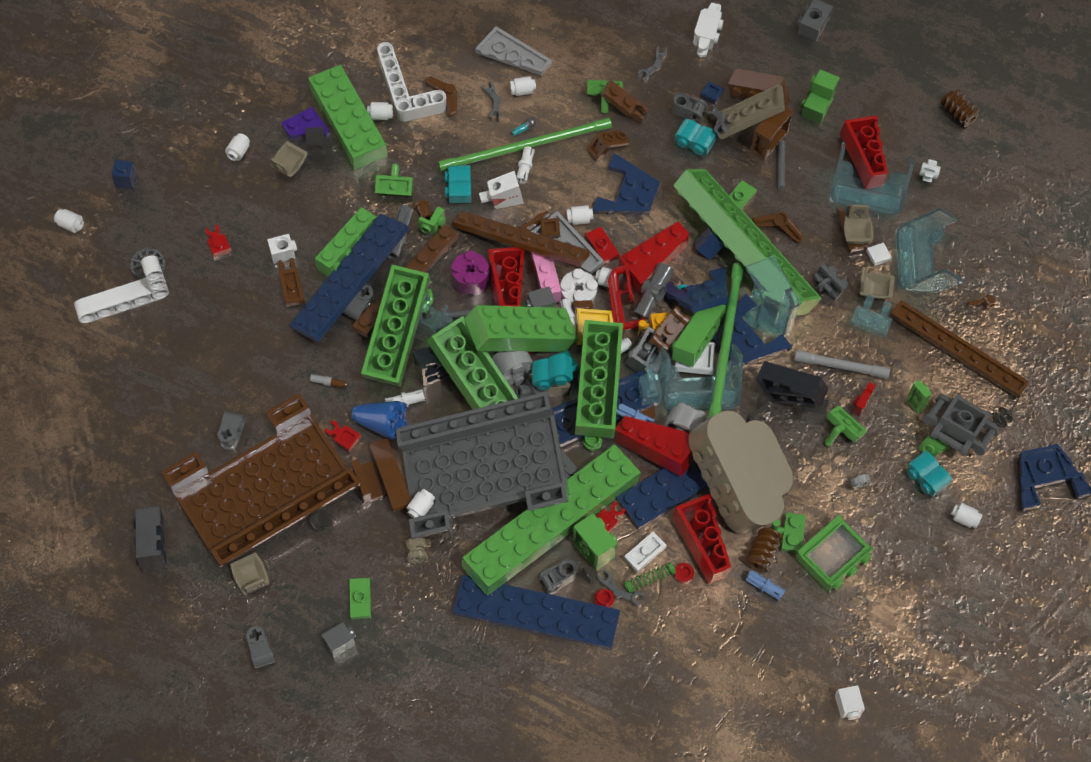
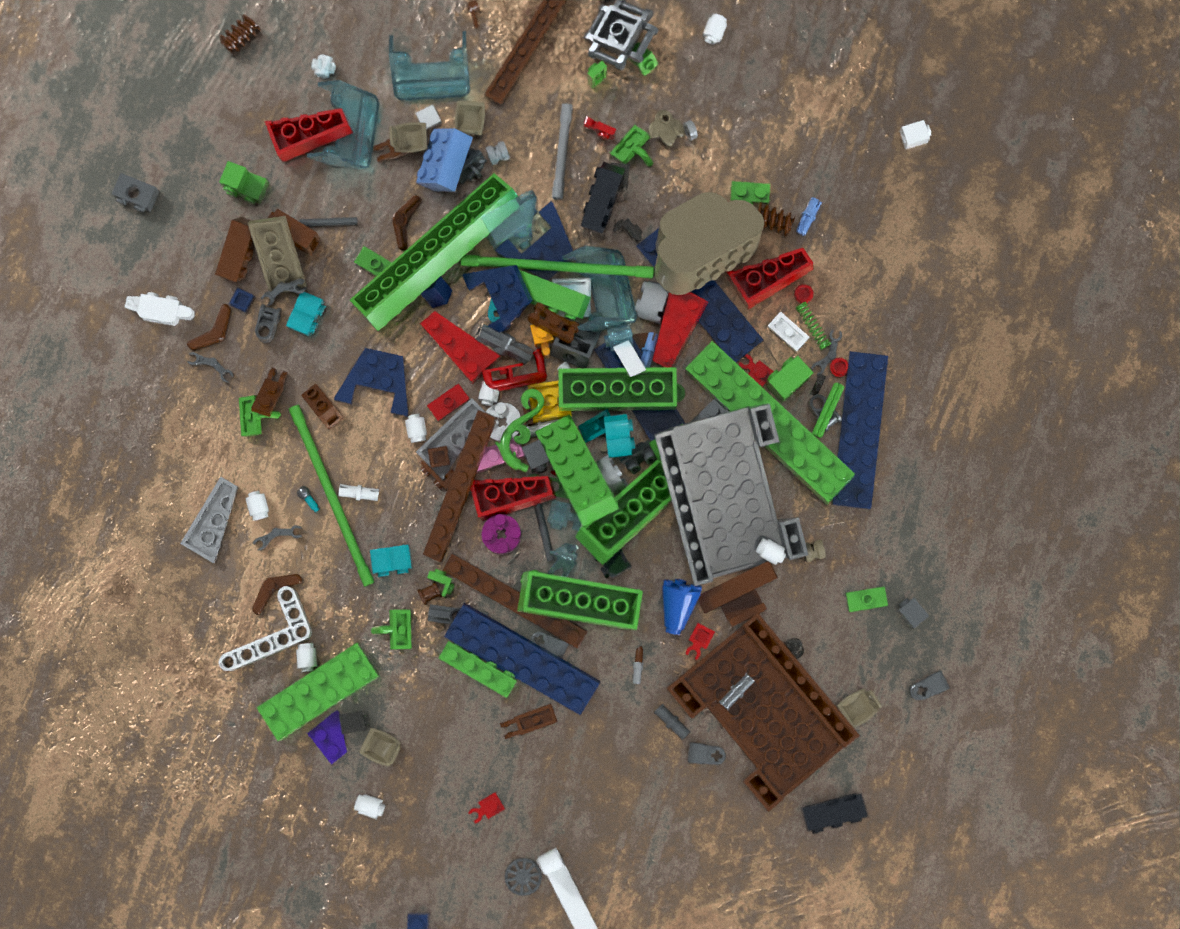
camera: 90 degrees left, 20 degrees up
white brick [267,234,297,264] -> none
white pin [385,389,425,407] -> none
white torso [479,171,524,209] -> none
window [795,514,874,593] -> none
clear light blue plate [850,294,892,337] -> none
teal brick [907,451,952,497] -> none
none -> reddish brown piece [187,304,231,350]
none -> medium blue brick [416,128,473,192]
none -> light grey wheel [485,141,510,165]
none -> bright green plant [495,389,544,473]
none -> white sticker [613,340,646,377]
none -> dark tan plate [648,110,685,147]
none -> dark grey pin [654,704,691,740]
none -> dark grey pin [719,673,755,710]
none -> bright green axle [812,382,844,438]

